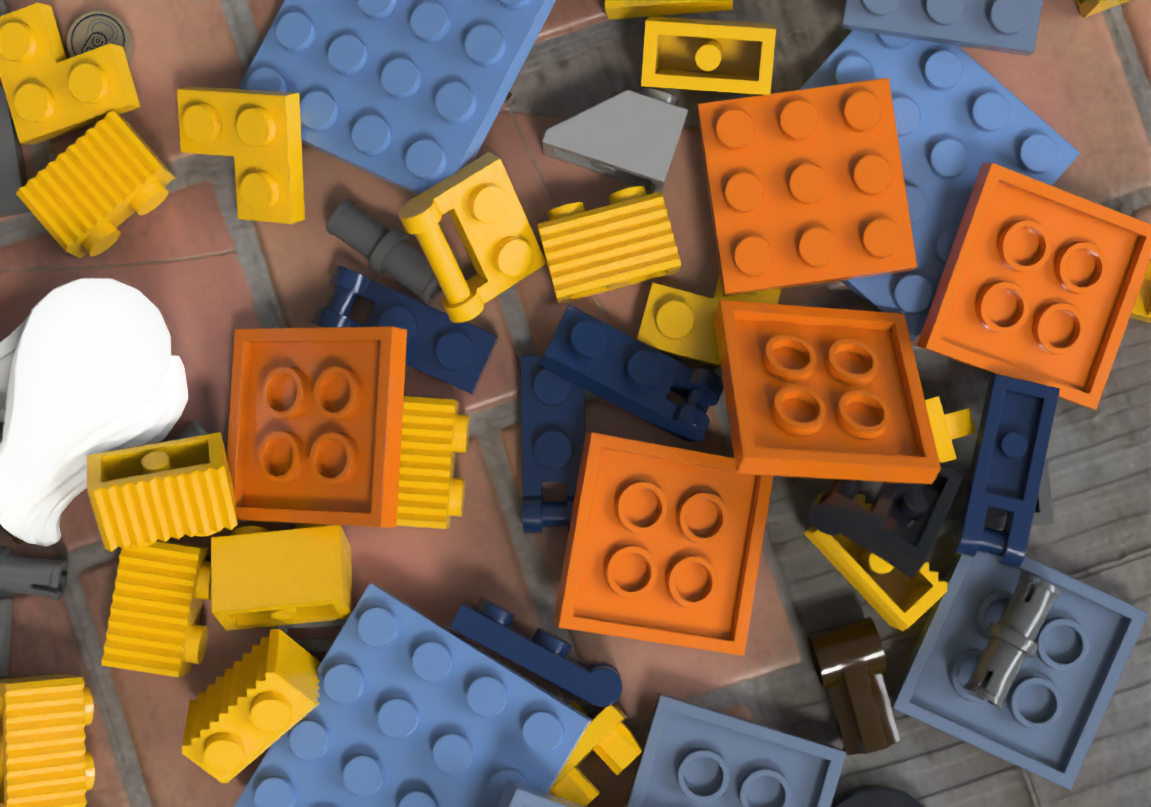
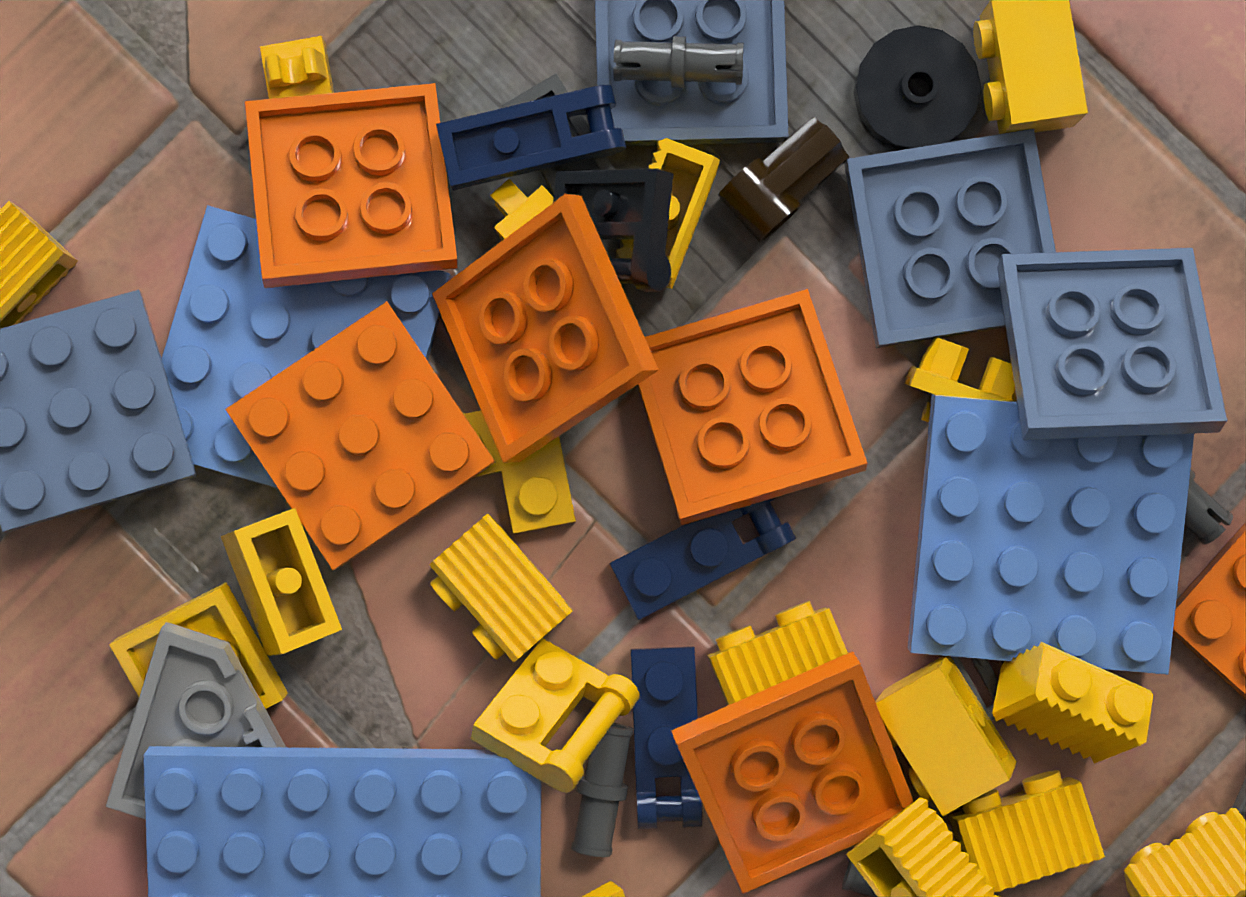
camera: 125 degrees left, 0 degrees up
dark blue plate [449,597,623,707] -> none
dark blue plate [538,304,724,442] -> none
light grey slope [542,88,688,192] -> none

